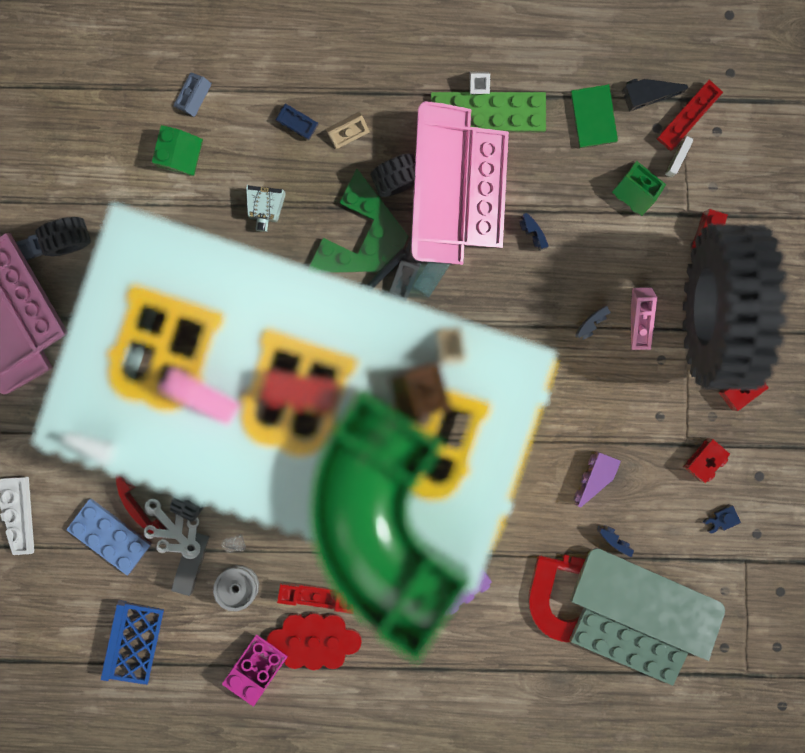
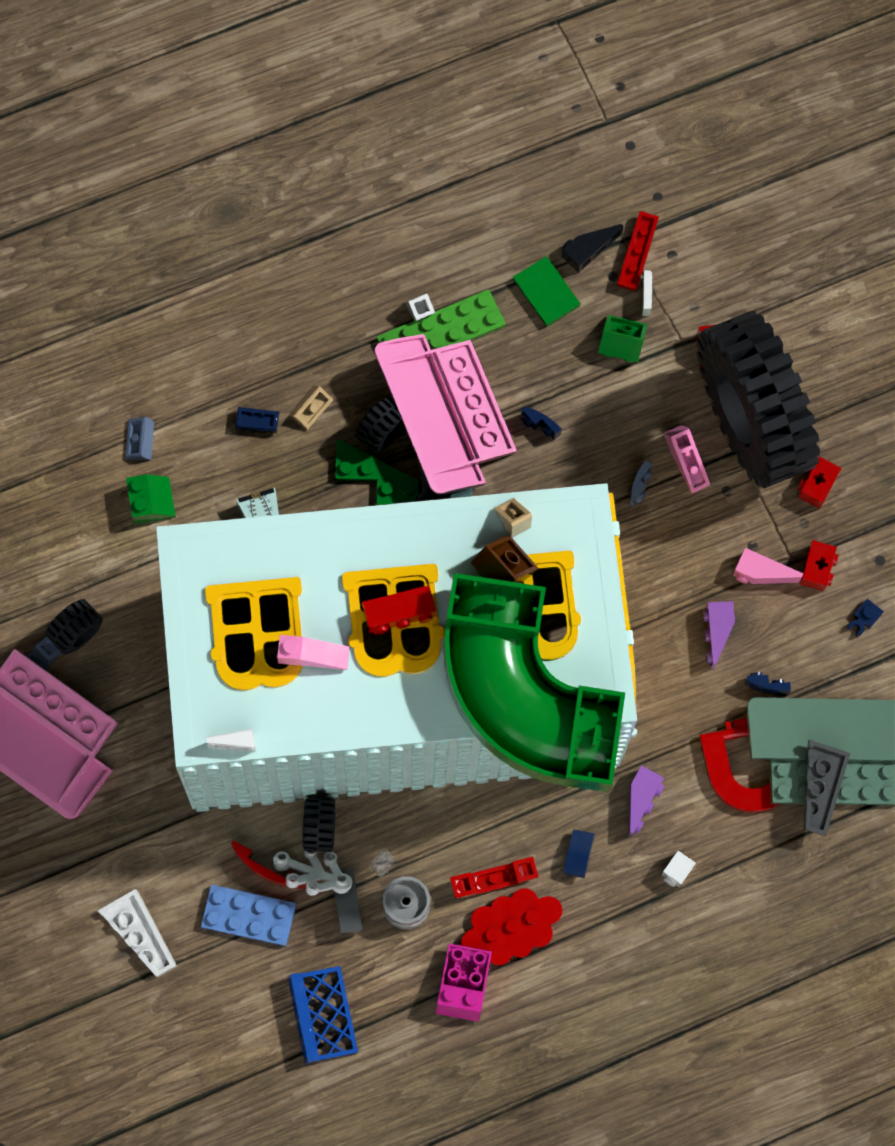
camera: 30 degrees left, 15 degrees down
none -> white brick [662,851,696,887]
none -> bright pink slope [733,548,803,584]
none -> dark grey wing [804,740,850,836]

